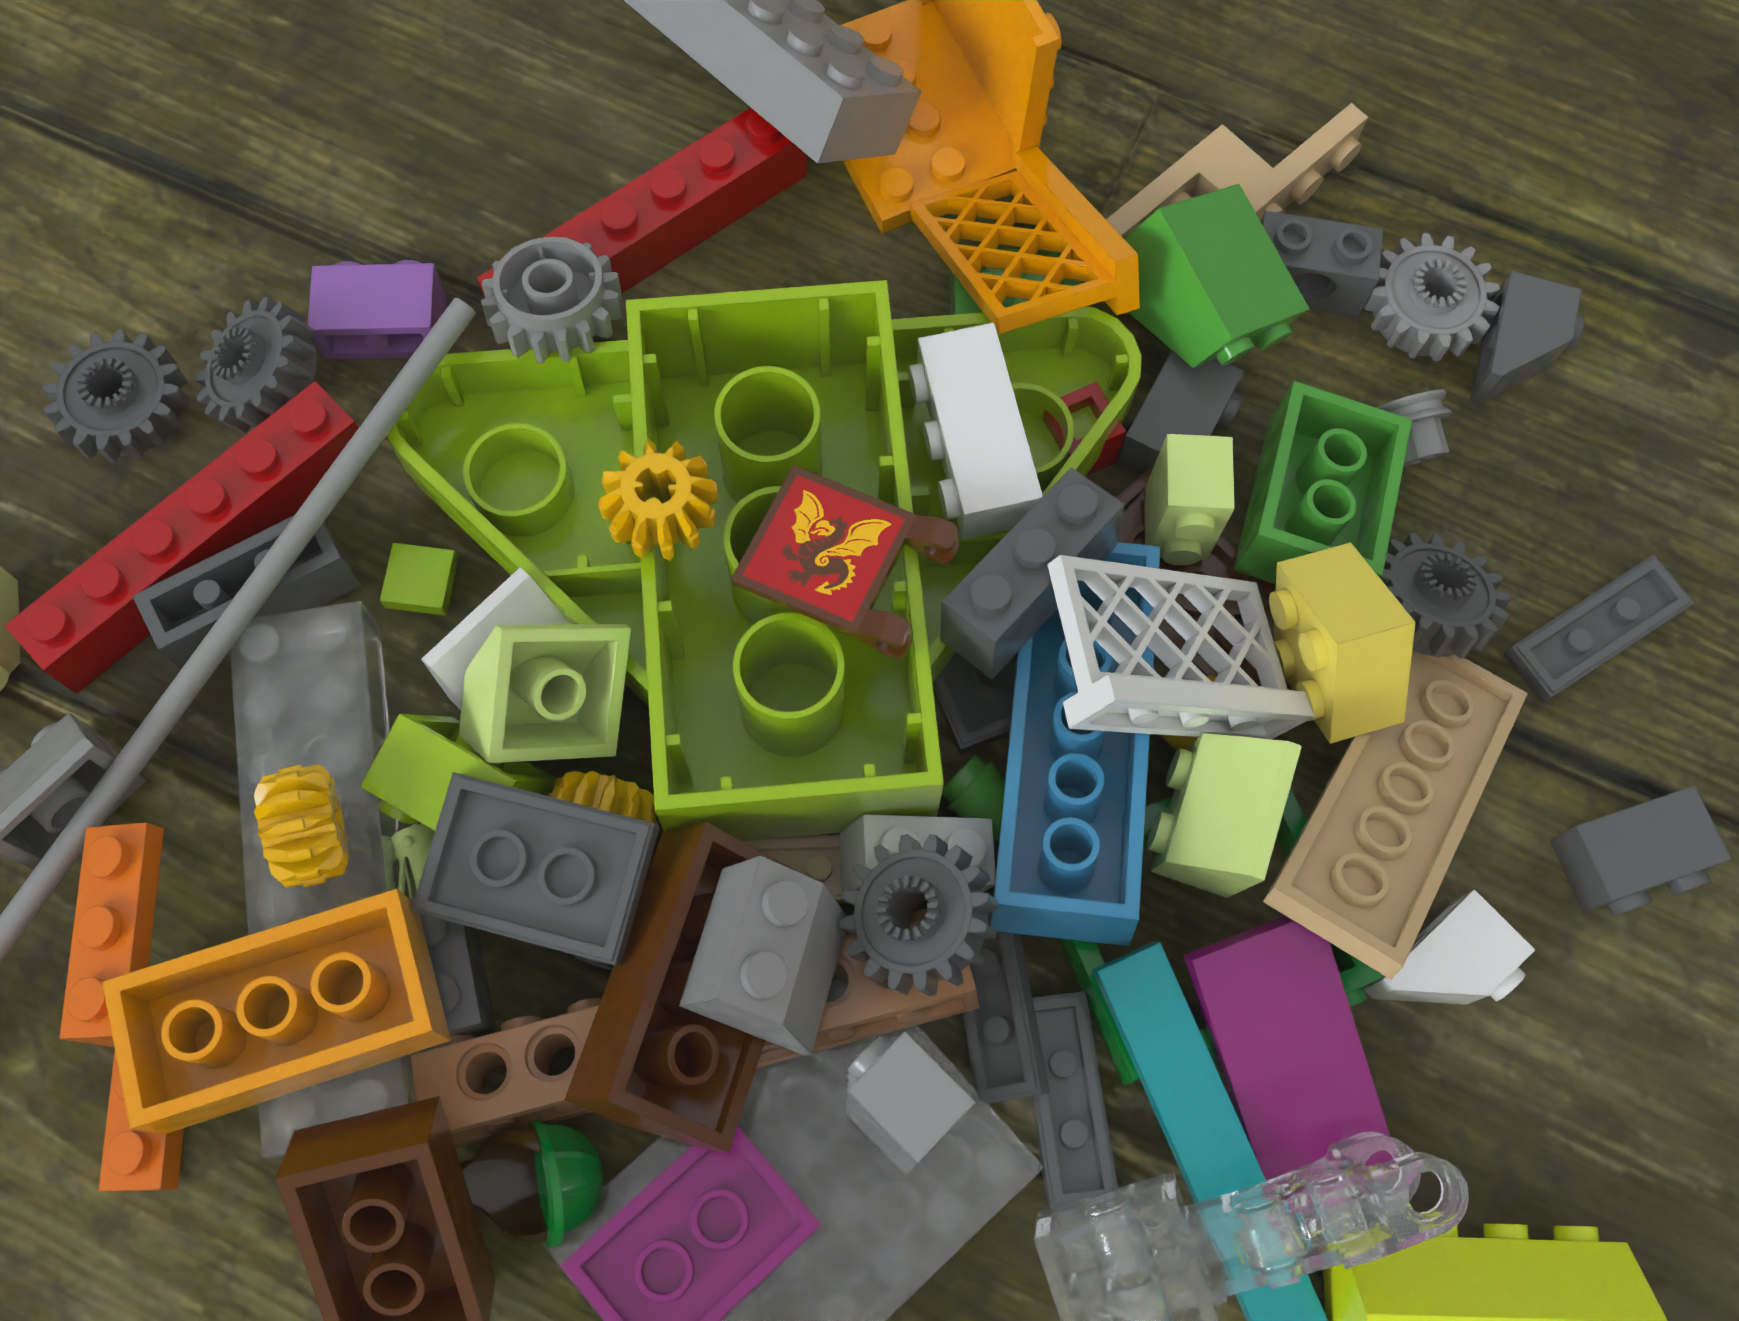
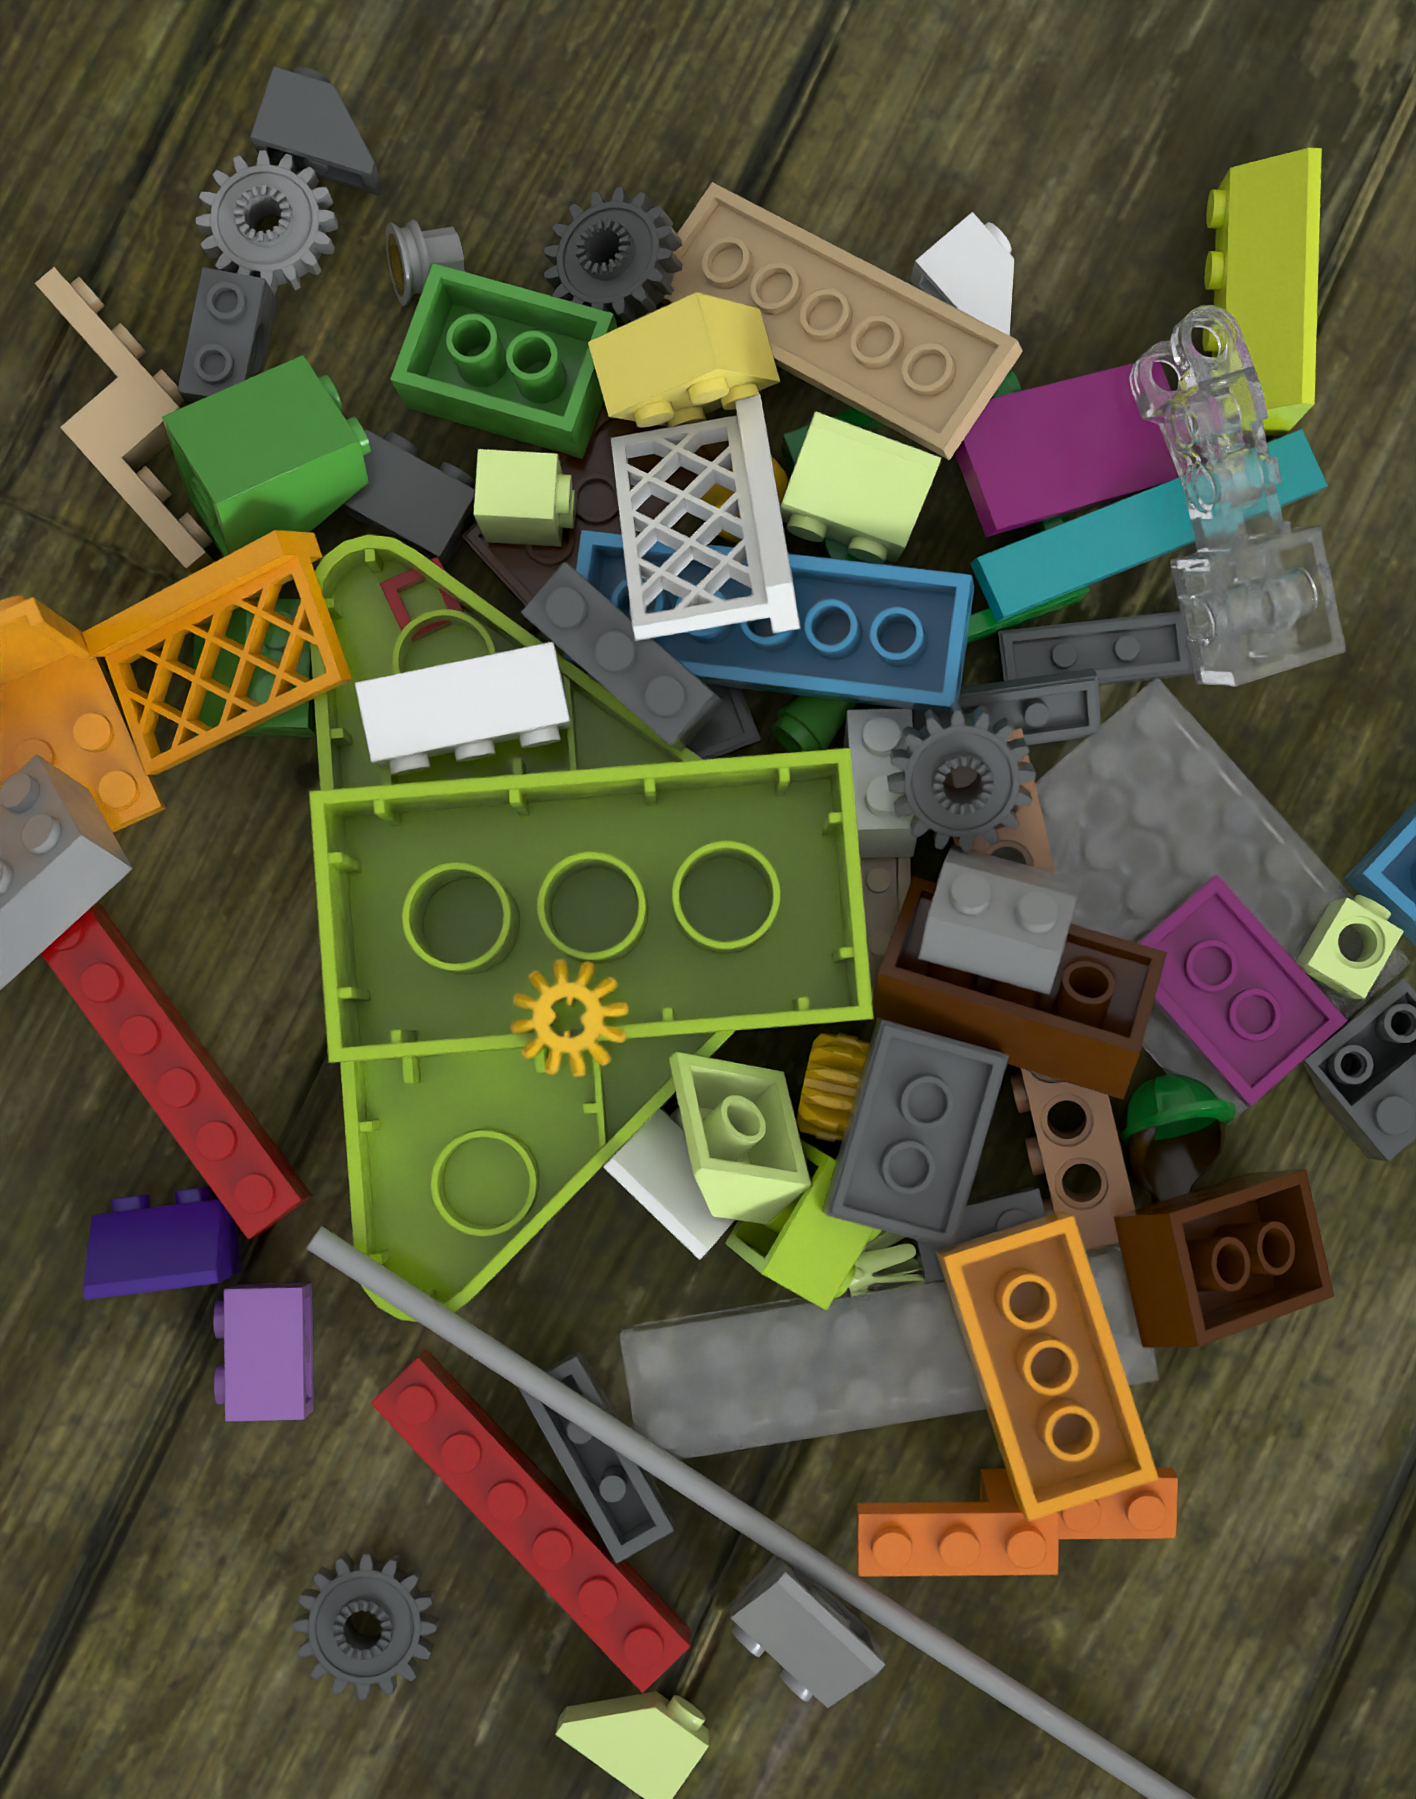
camera: 90 degrees left, 15 degrees up
dark grey gear [195,297,317,433] -> none
yellow gear [254,764,350,888] -> none
lime tile [380,543,459,616] -> none
light grey gear [481,237,622,363] -> none
flag [731,465,959,659] -> none
light grey brick [845,1032,975,1175] -> none
dark grey tile [1504,555,1694,704] -> none
dark grey brick [1550,786,1732,917] -> none
none -> dark purple slope [83,1186,242,1300]

